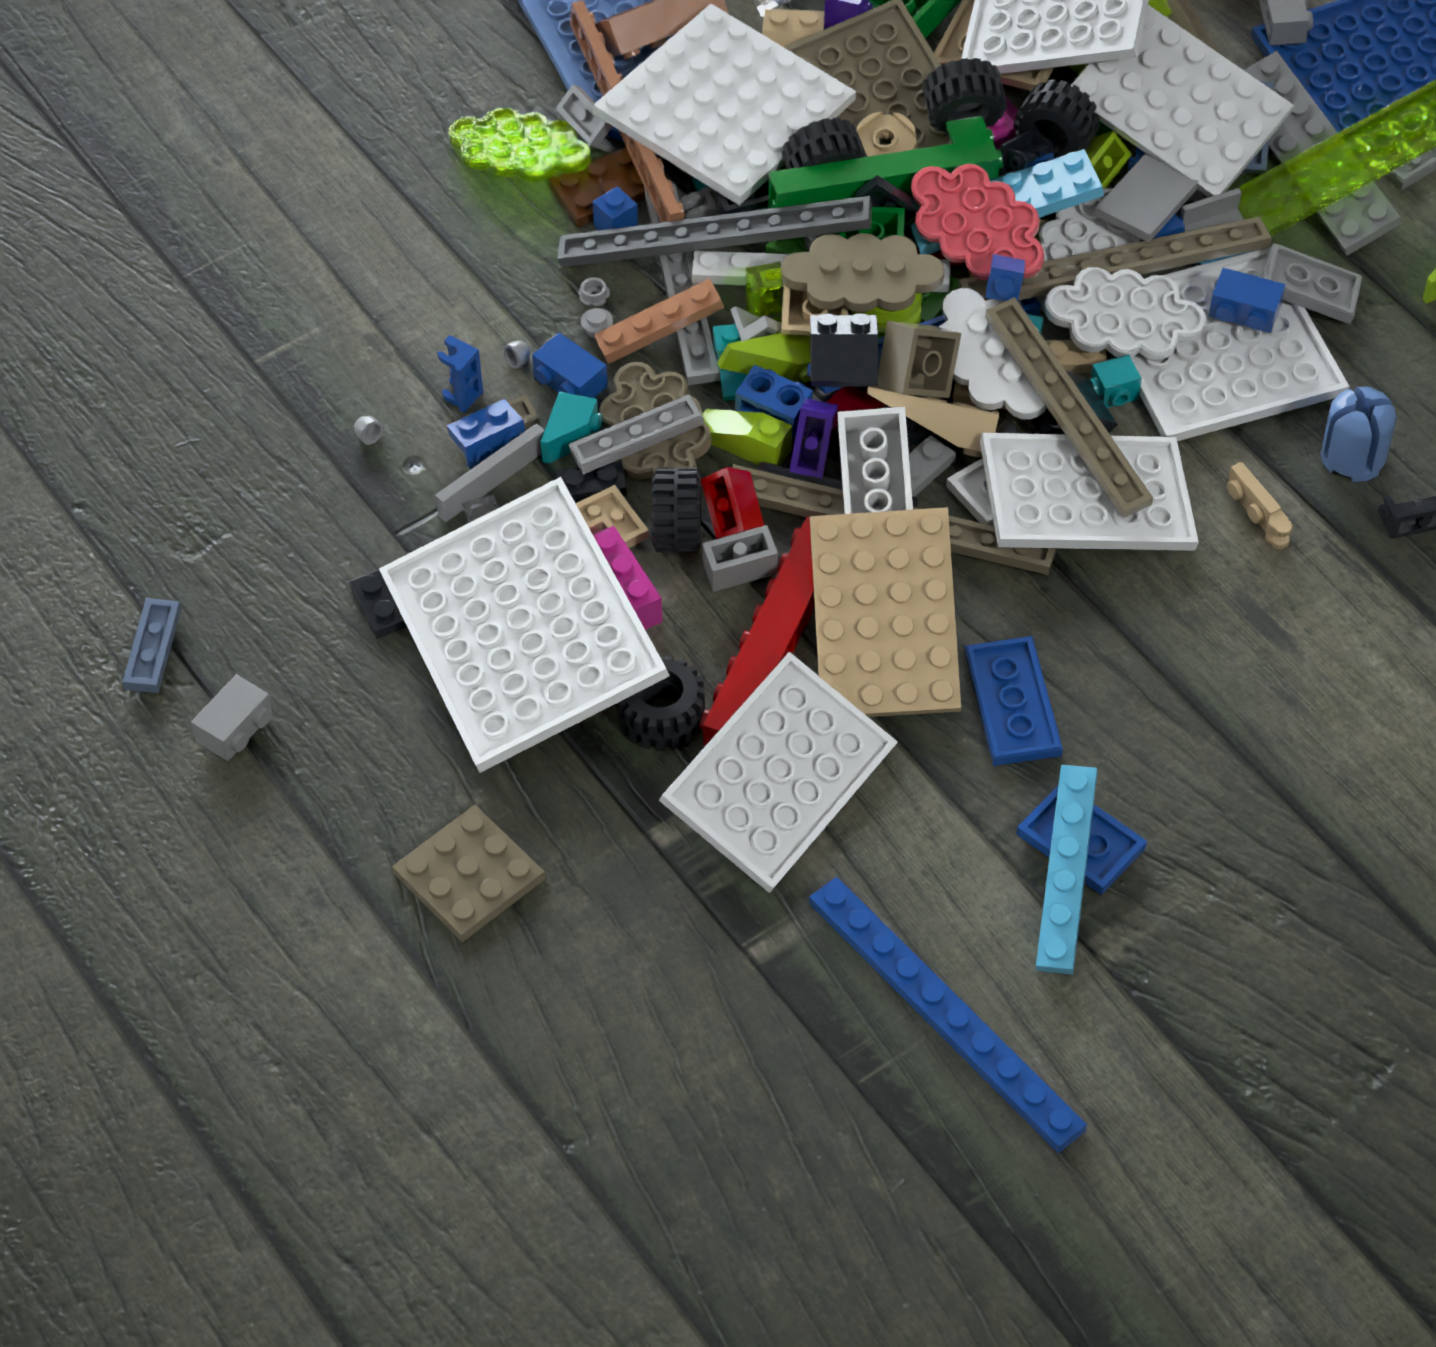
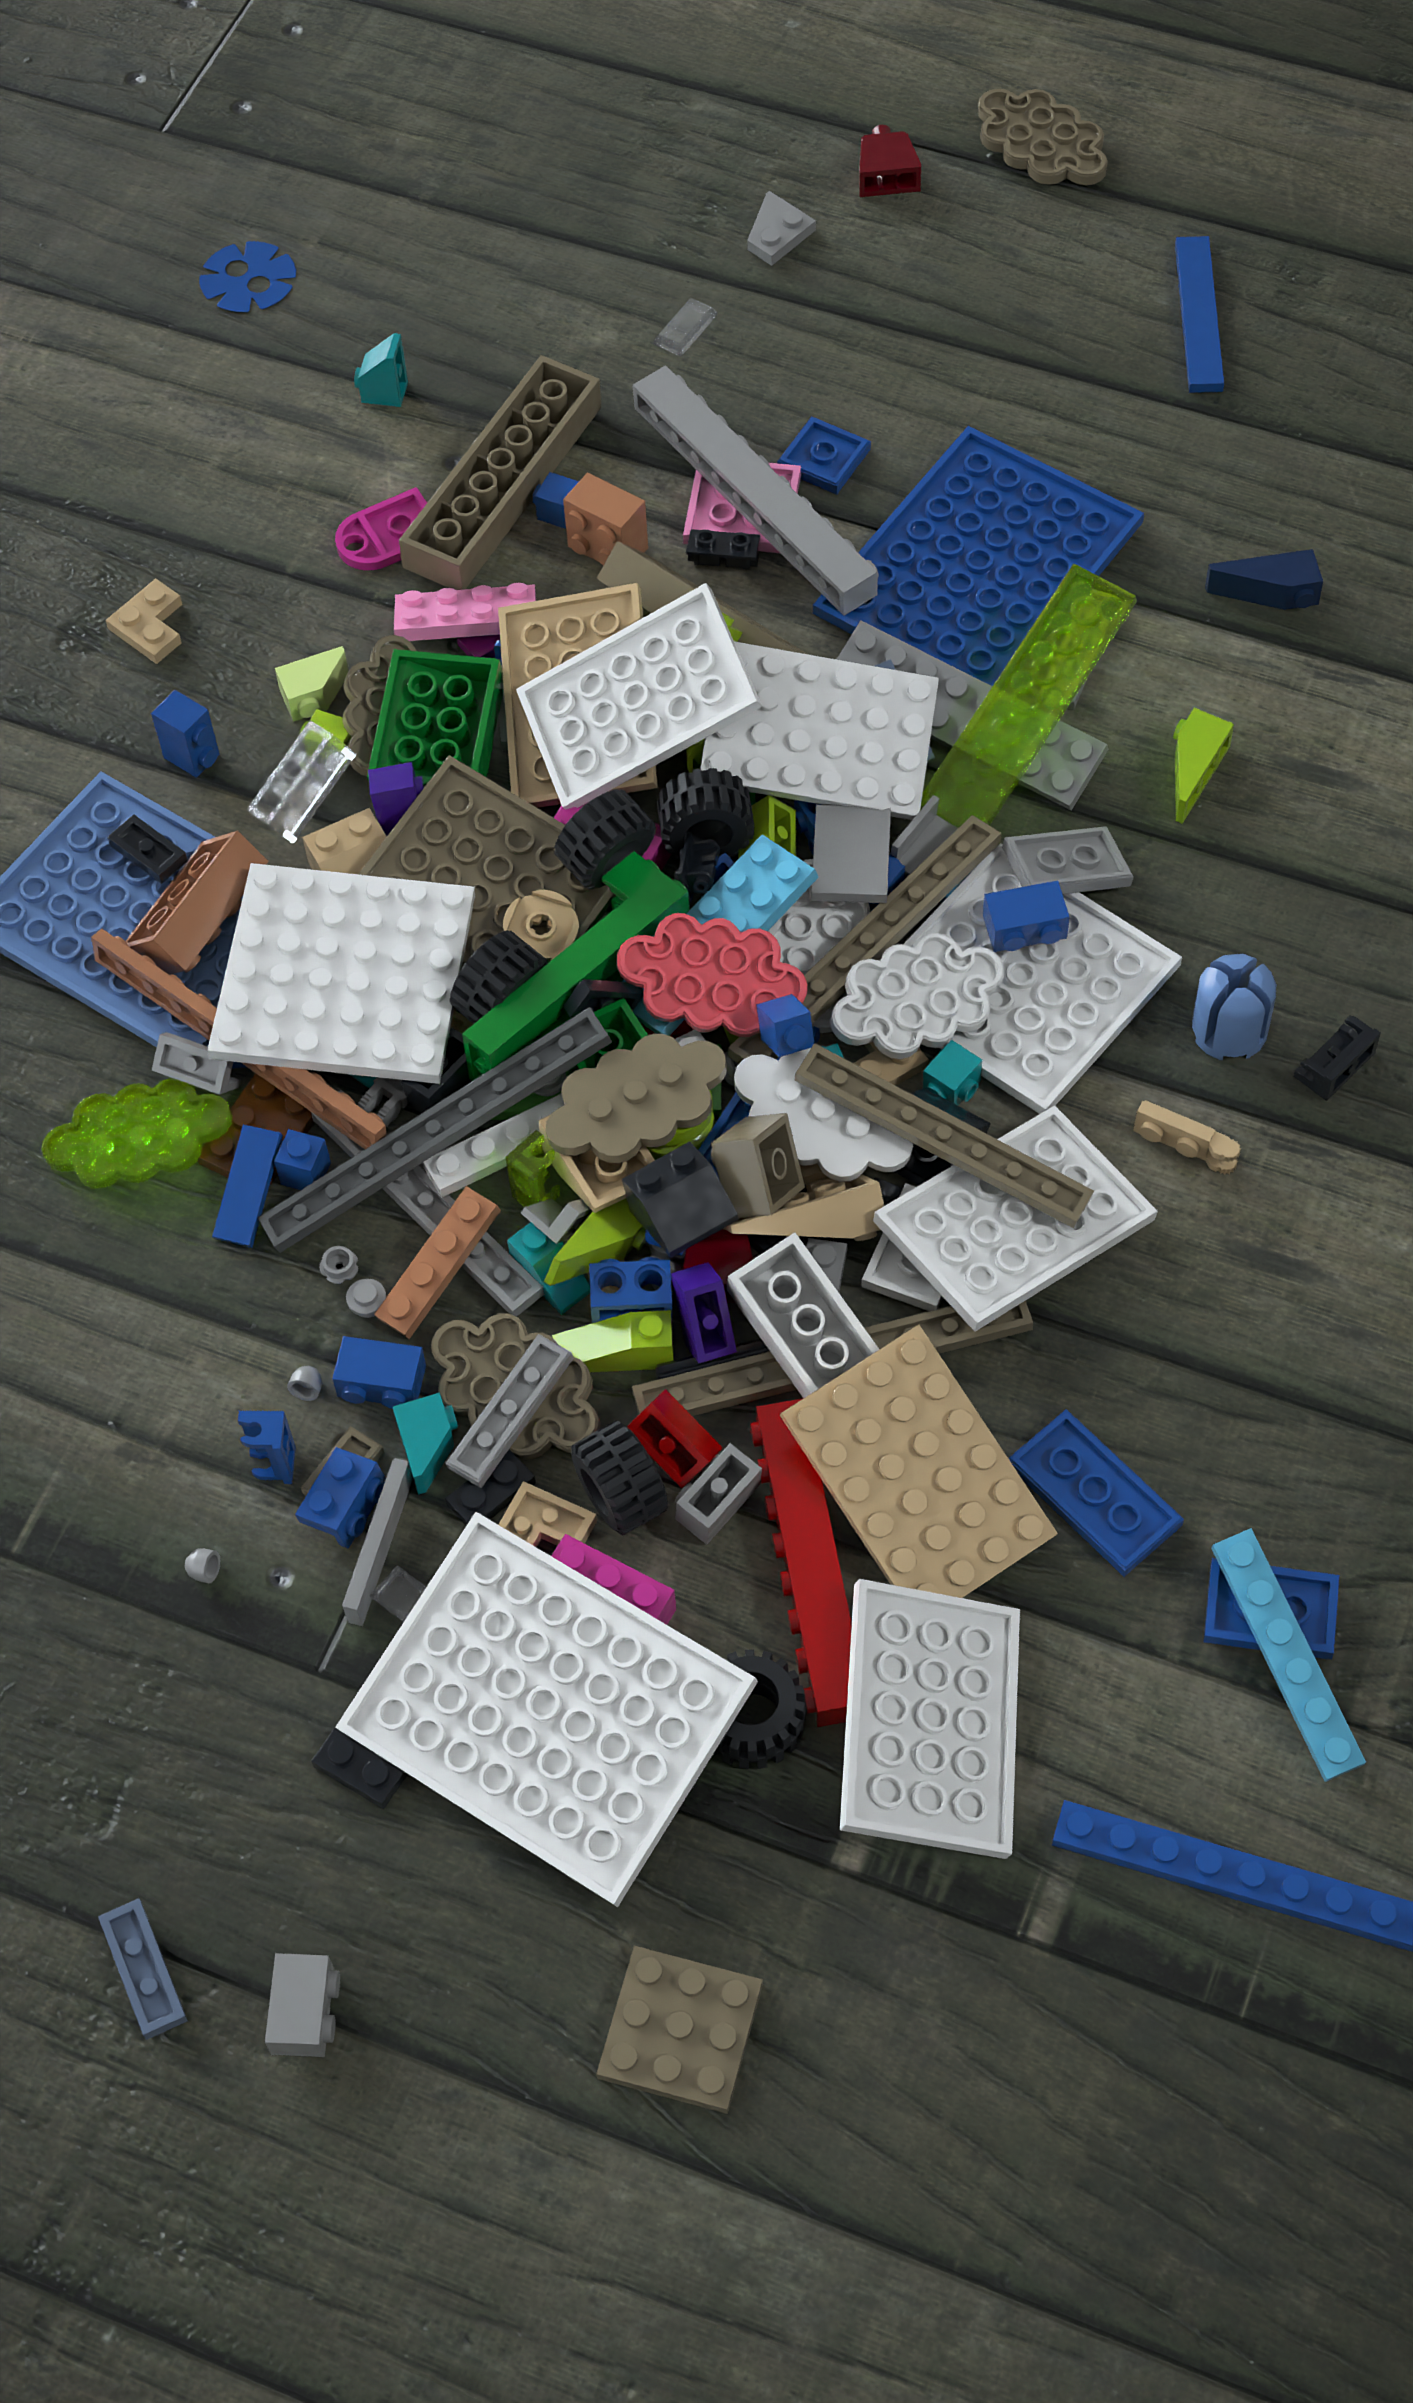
camera: 30 degrees left, 5 degrees up
none -> blue tile [212,1124,283,1248]

